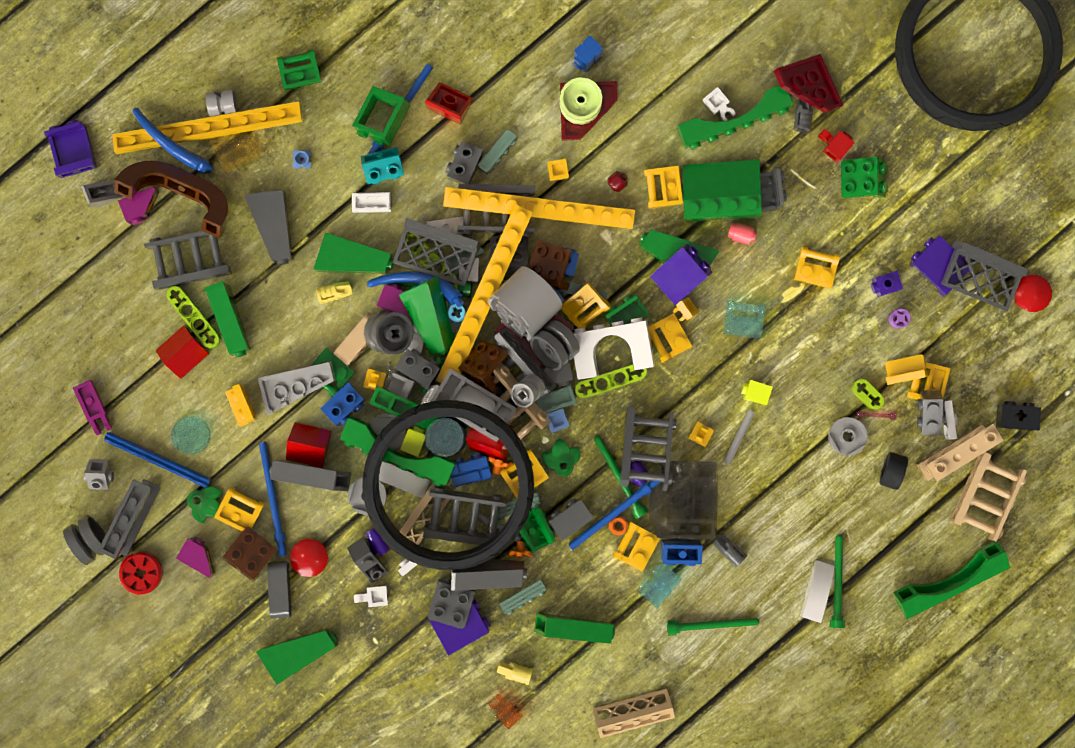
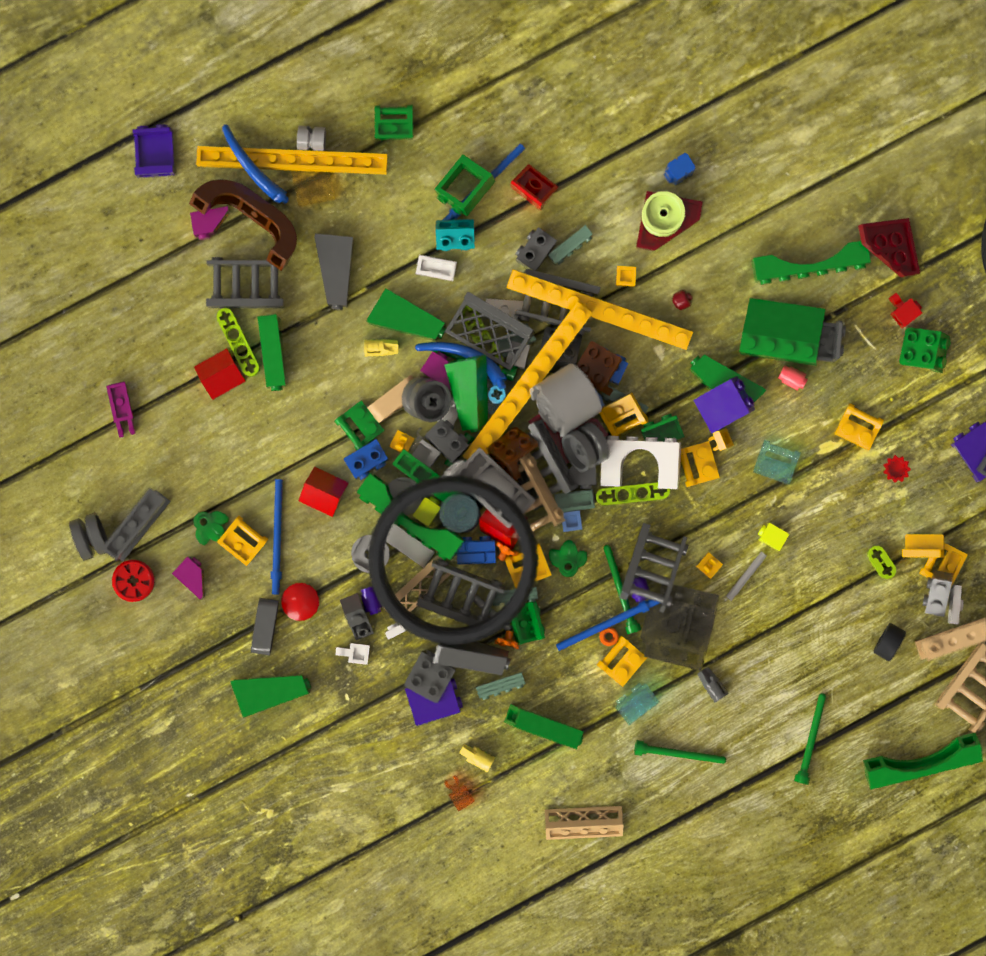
camera: 15 degrees right, 0 degrees up
light grey slope [82,180,122,208] -> none
light grey brick [84,459,114,490] -> none
blue axle [104,432,211,487] -> none
clear light blue tile [171,416,210,454] -> none
reddish brown bracket [223,527,277,582] -> none
yellow bracket [225,384,258,427] -> none
light grey wing [258,361,336,415] -> none
dark grey slope [269,460,351,491] -> none
medium blue plate [292,150,312,169] -> none
light grey wheel [510,375,545,408] -> none
dark grey brick [549,498,594,541] -> none
yellow plate [644,166,683,209] -> none
blue brick [660,539,703,566] -> none
white plate [702,87,736,121] -> none
dark grey hinge [793,99,813,132] -> none
white slope [800,560,835,623] -> none
light grey plate [828,417,868,455] -> none
clear pink hinge [857,410,897,420] -> none
dark purple brick [871,271,903,297] -> none
medium lavender wheel [888,308,911,329] -> none
none -> red piece [883,455,911,483]

